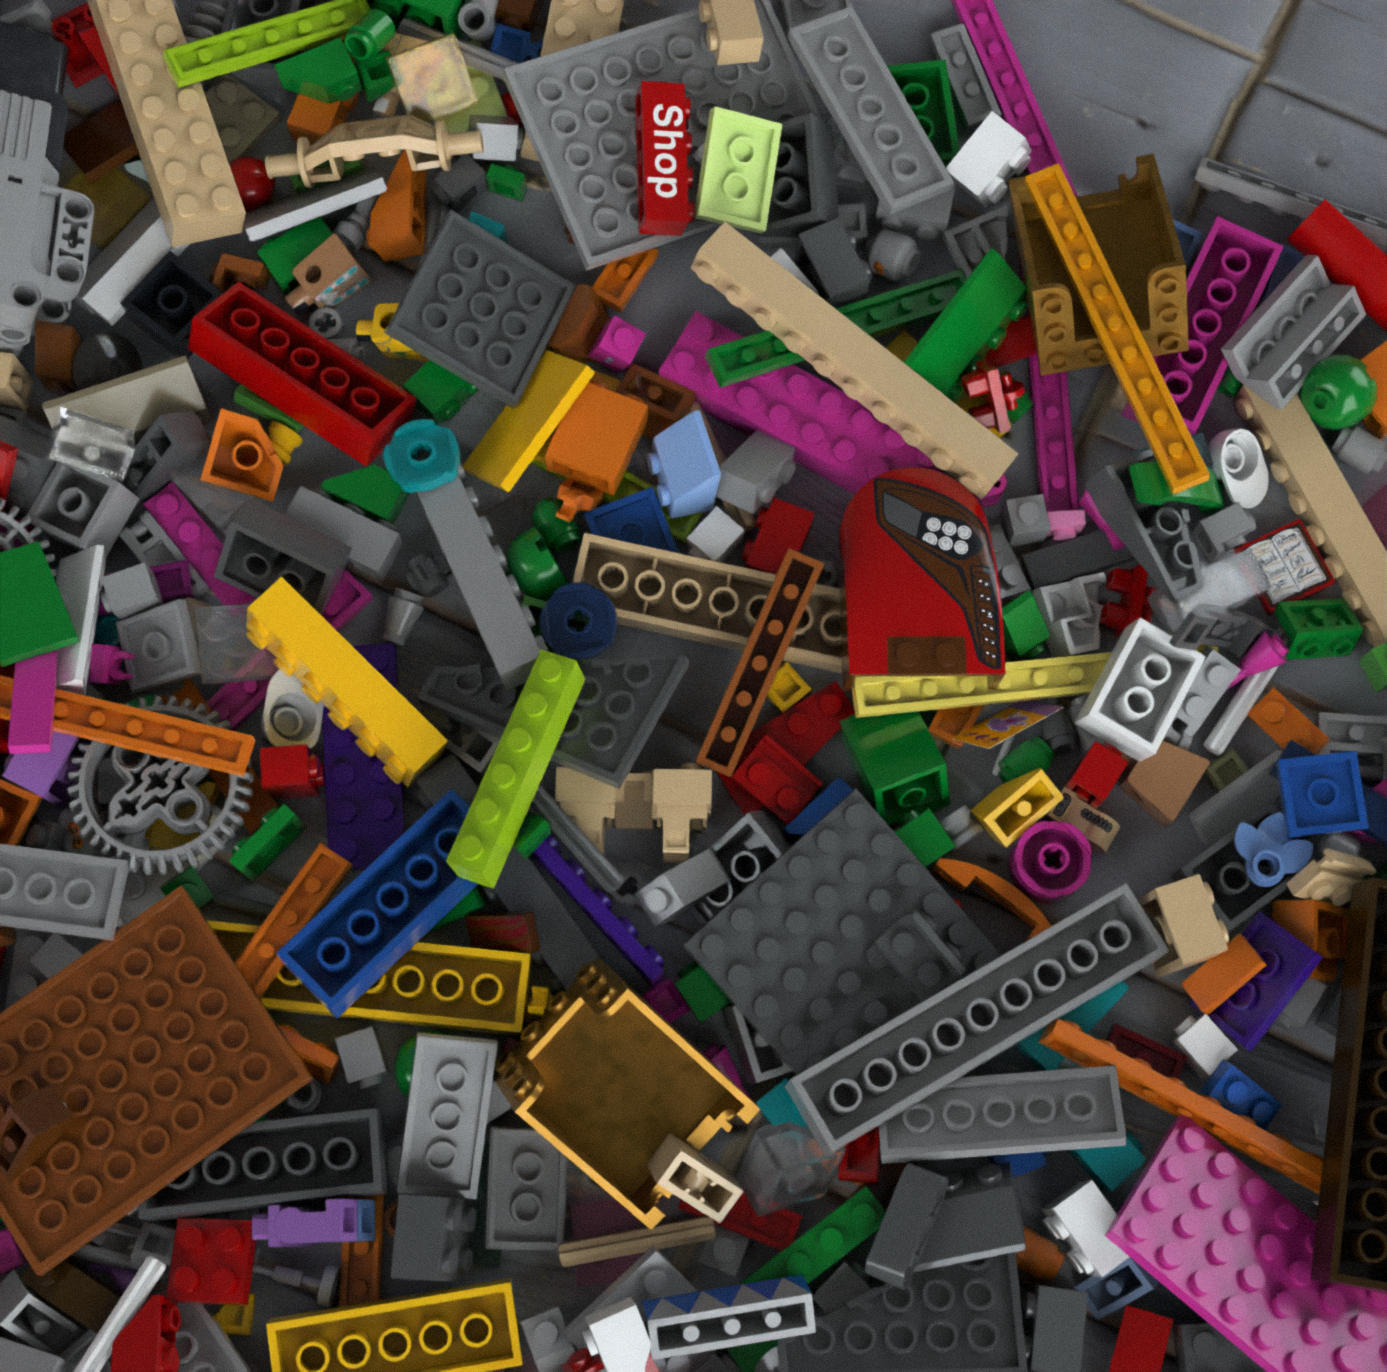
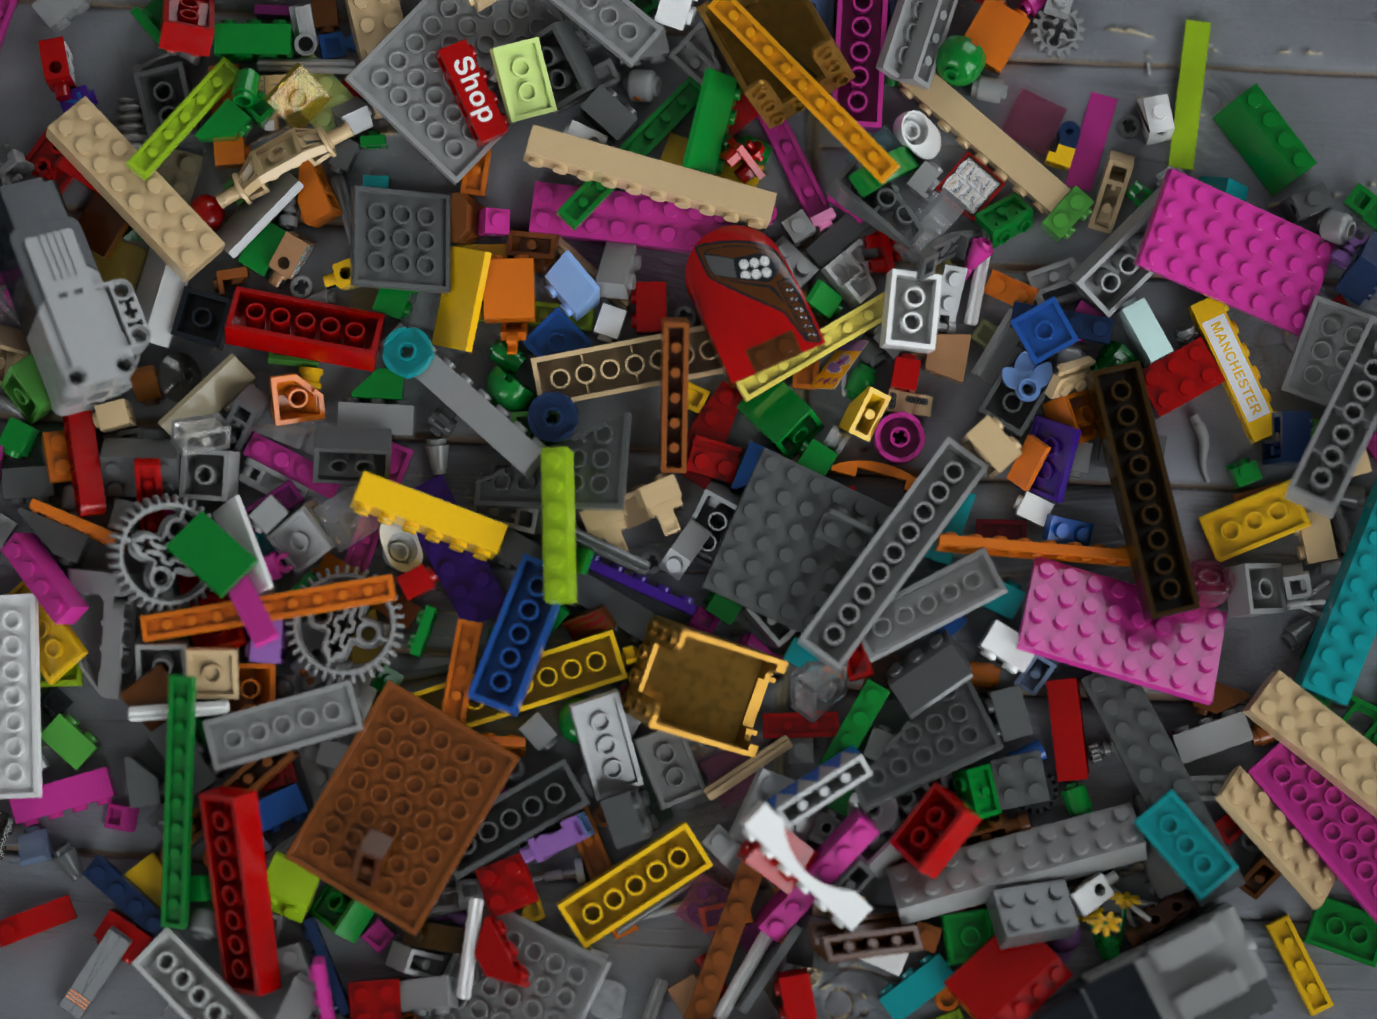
camera: 25 degrees left, 10 degrees up
tan brick [646,1133,743,1223] -> none
dark grey beam [865,1163,948,1290] -> none

